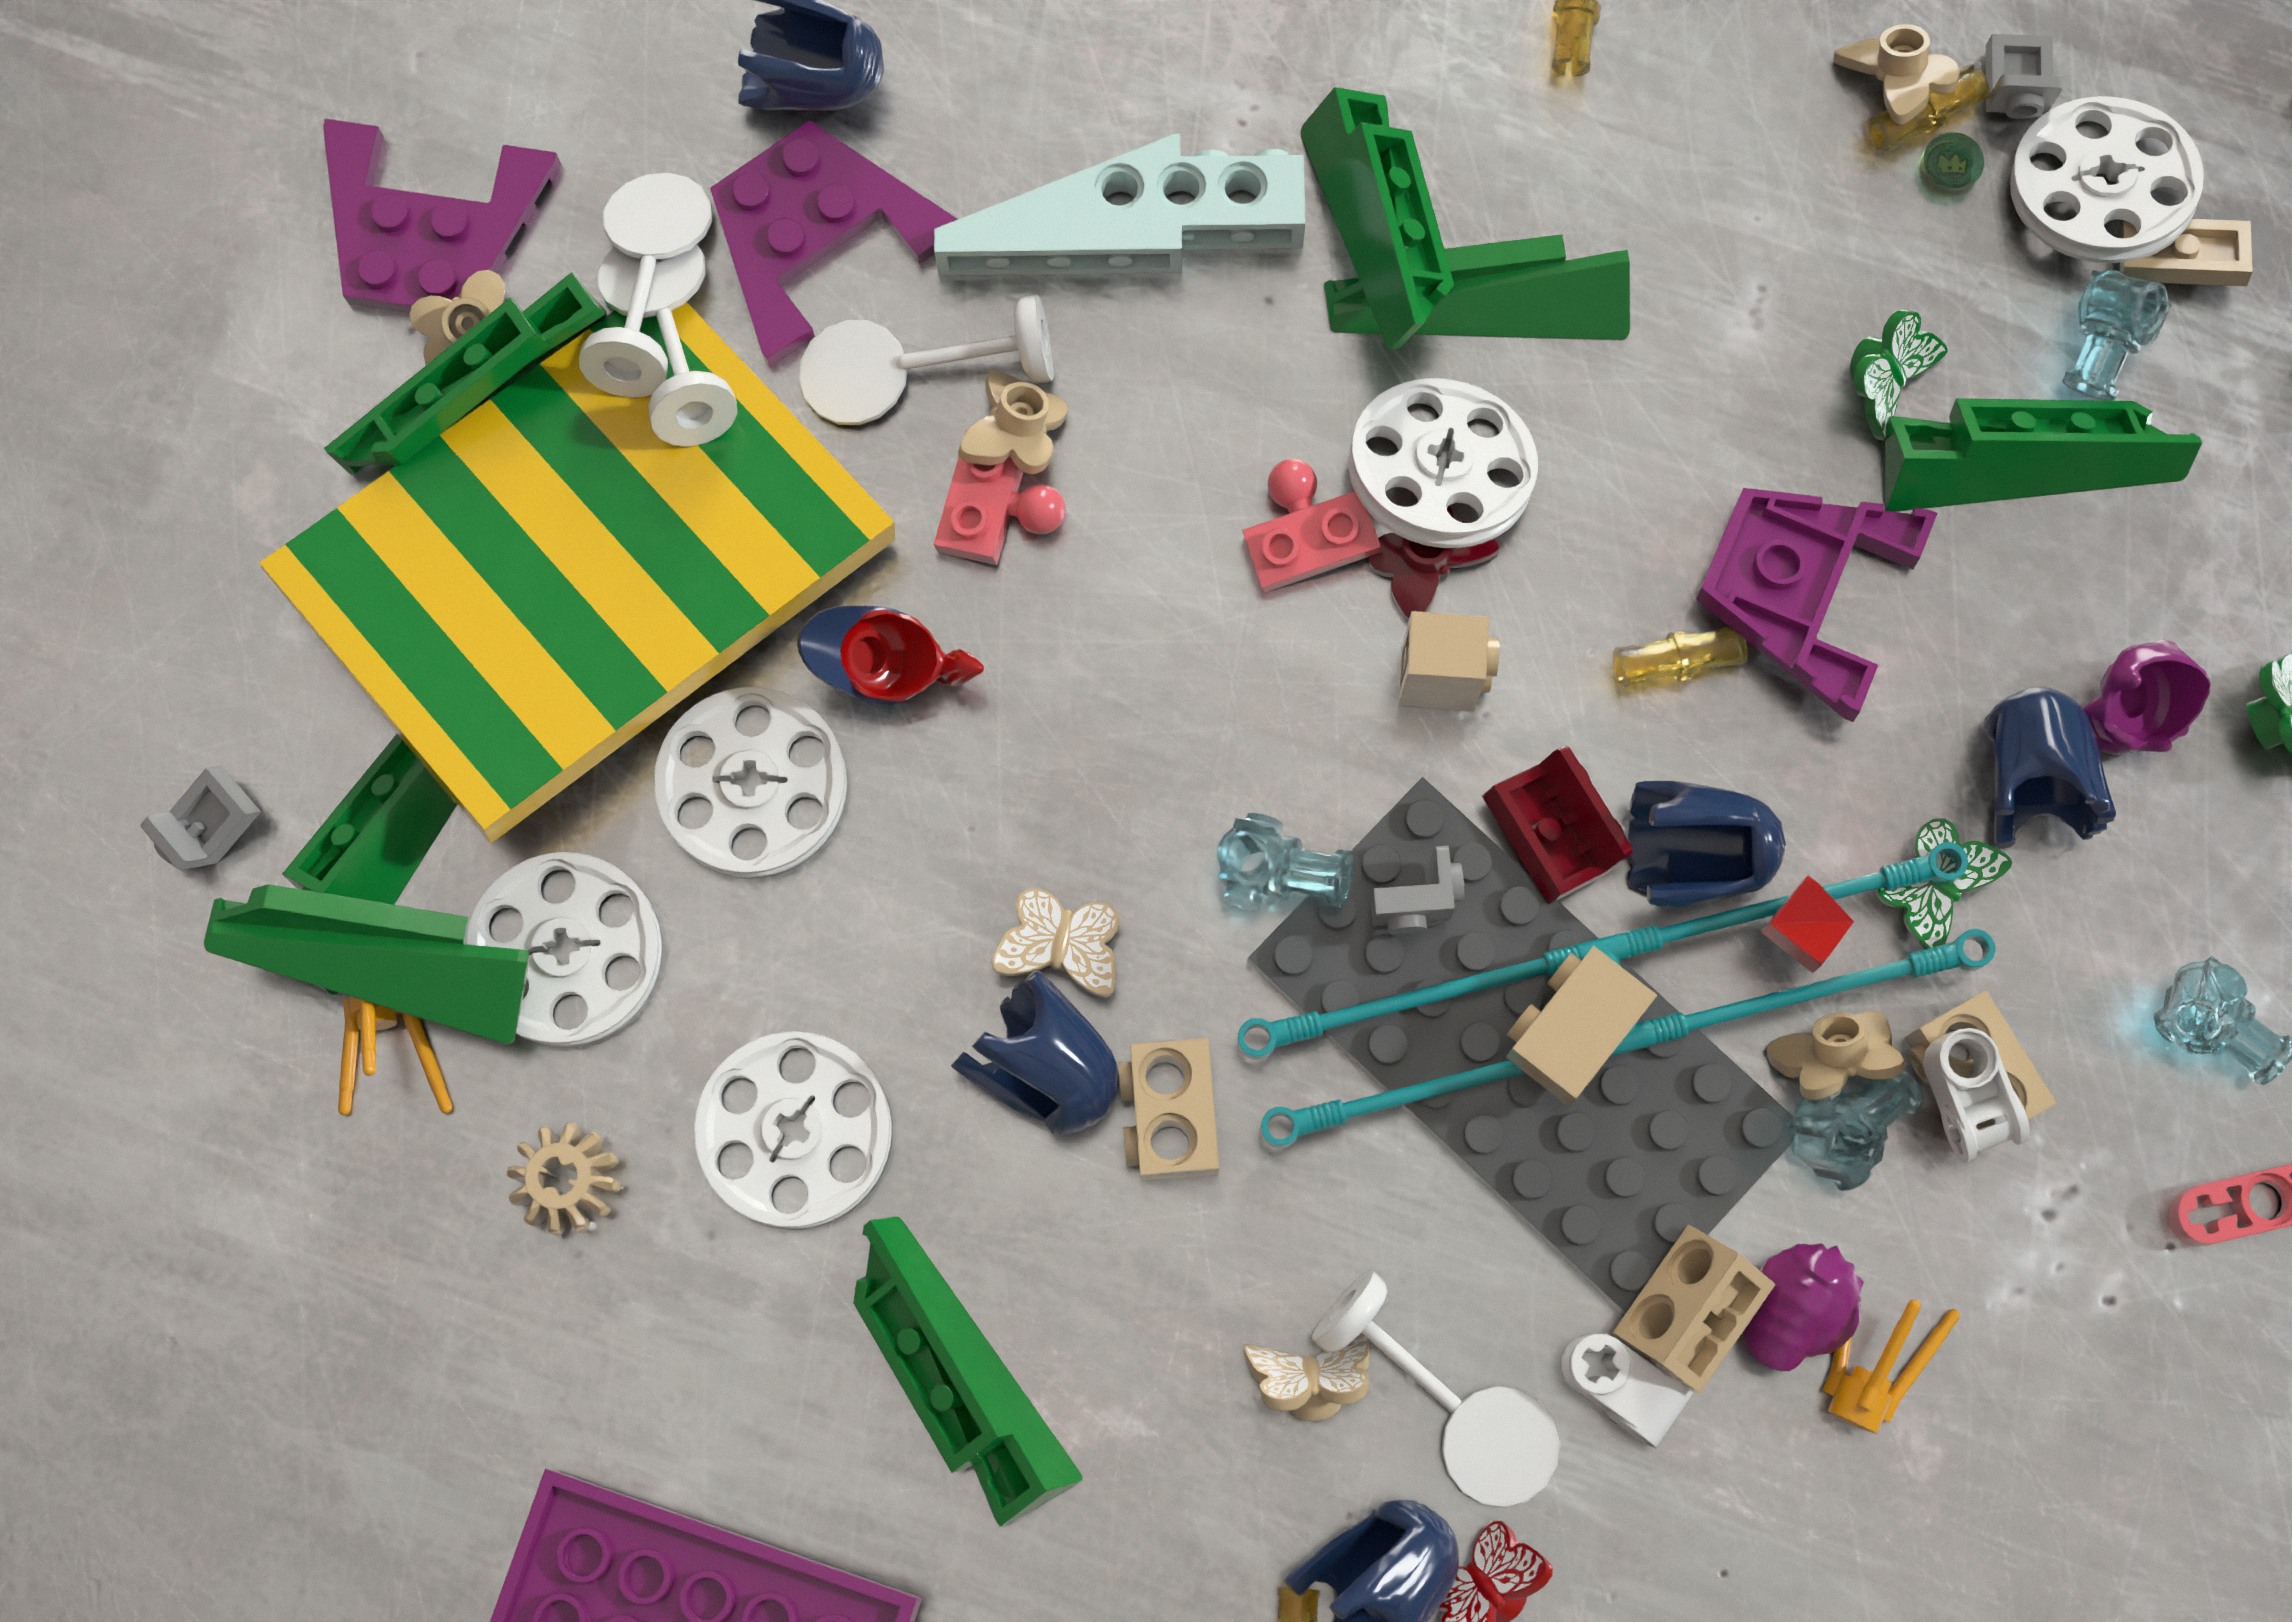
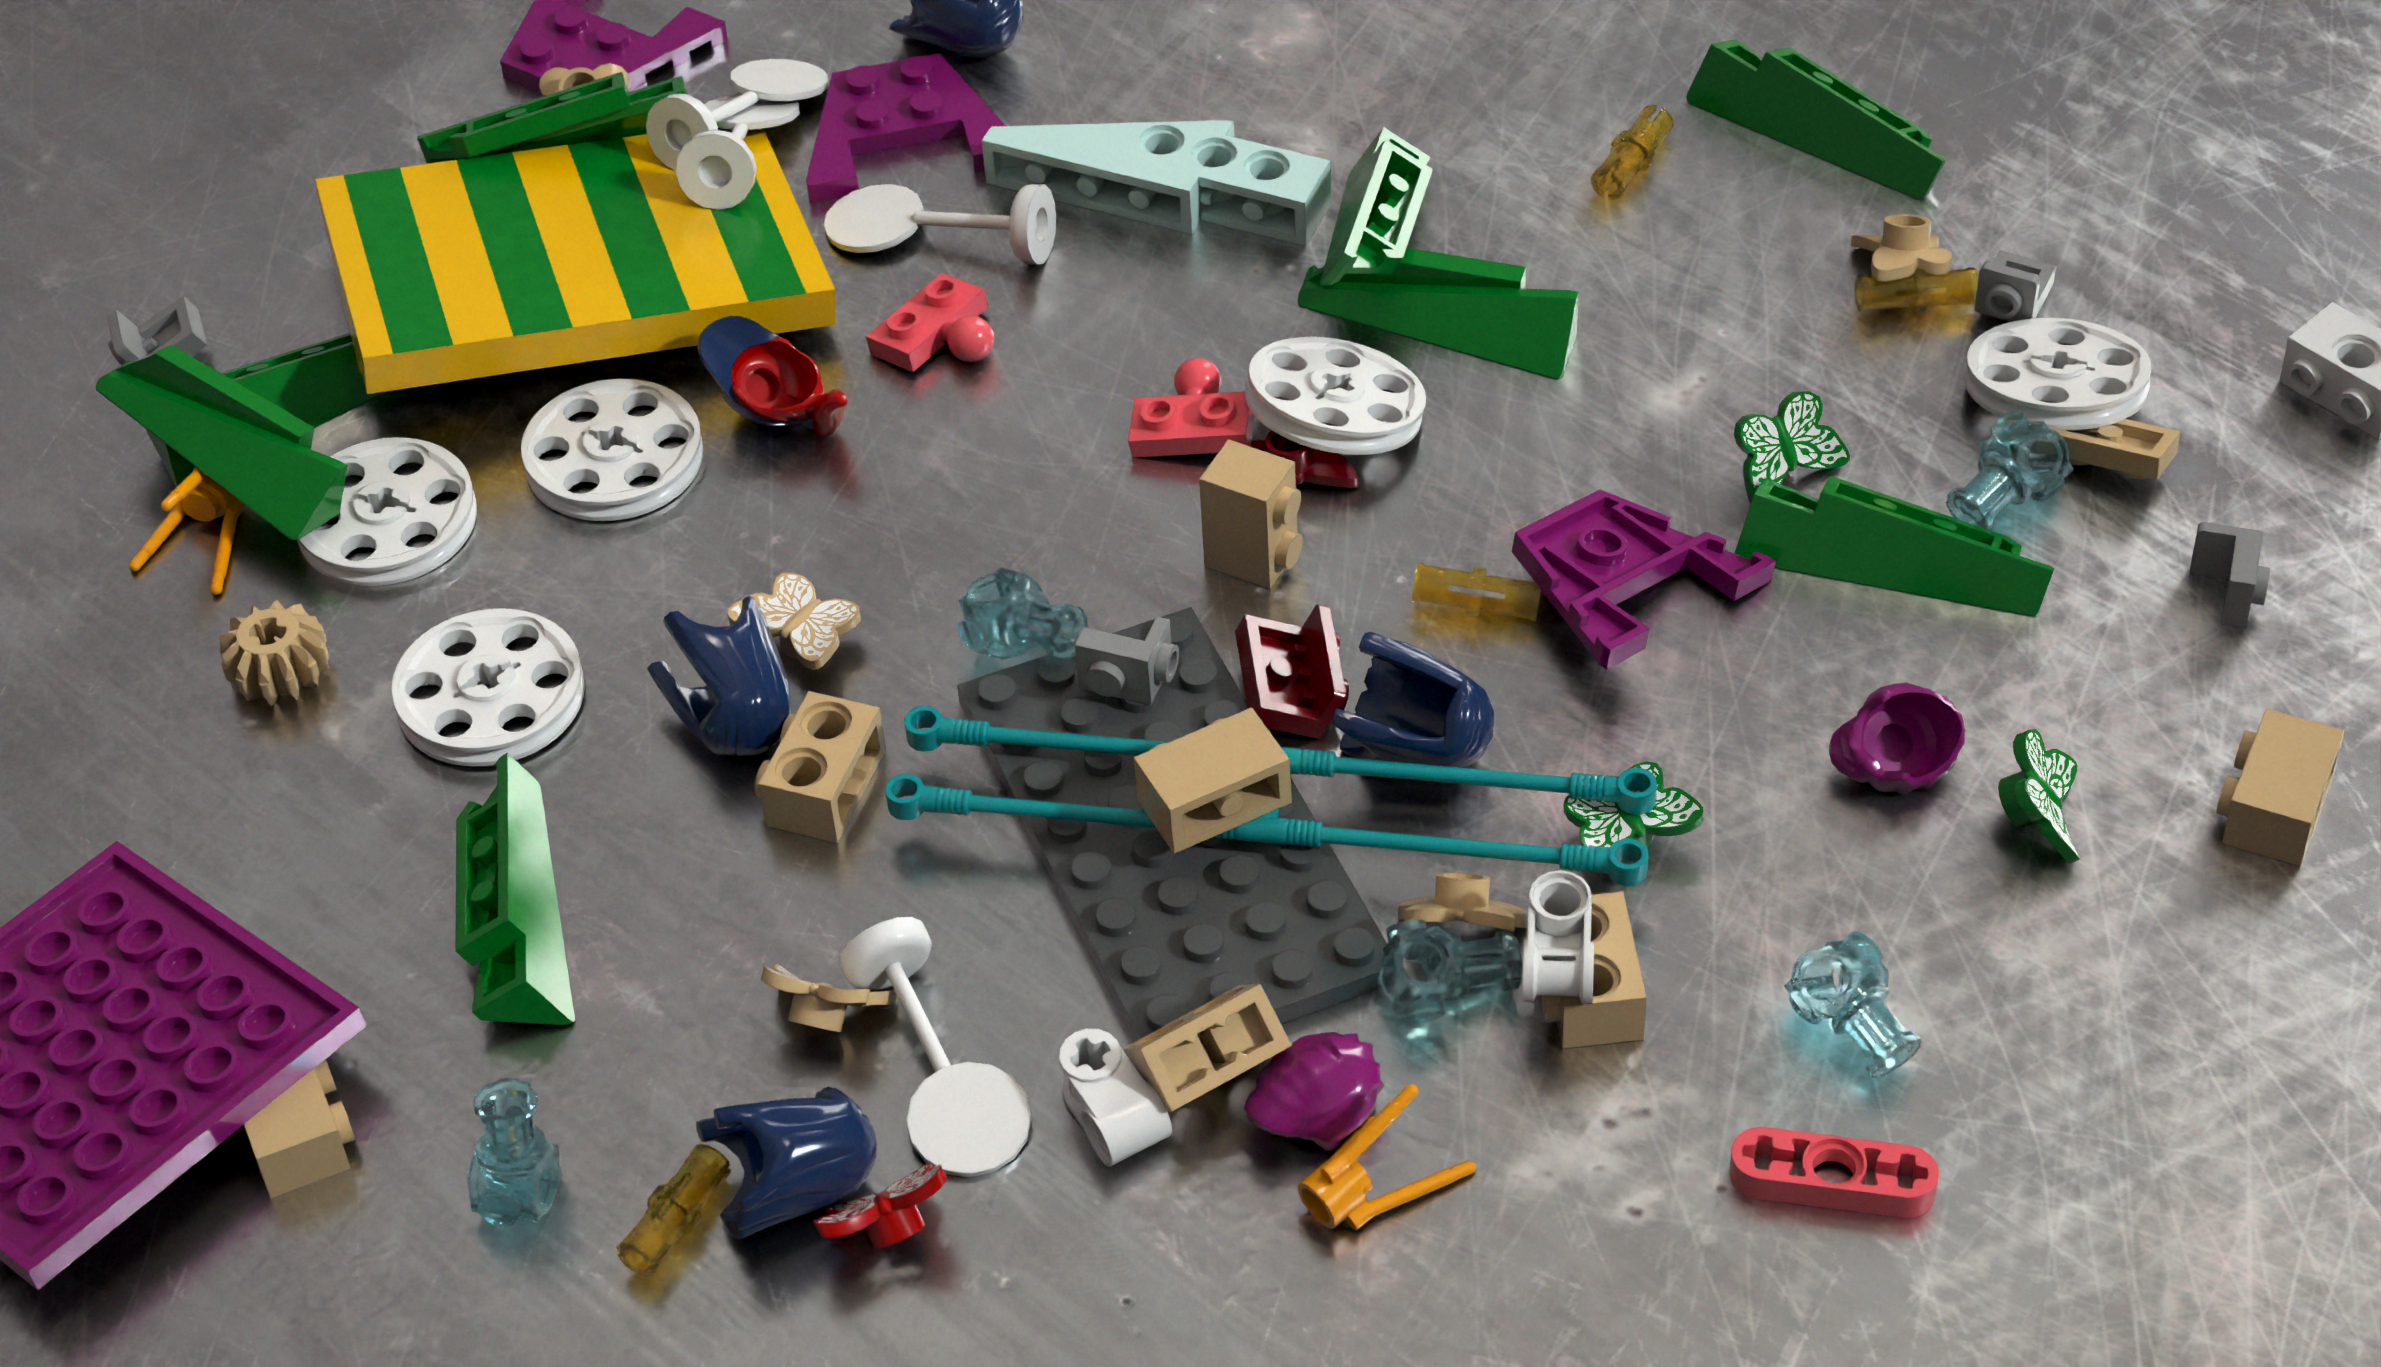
camera: 25 degrees right, 30 degrees down
tan animal [958,369,1068,475] -> none
red slope [1761,875,1854,973] -> none
clear green tile [1919,132,1984,197] -> none
dark blue hair [1983,687,2116,849] -> none

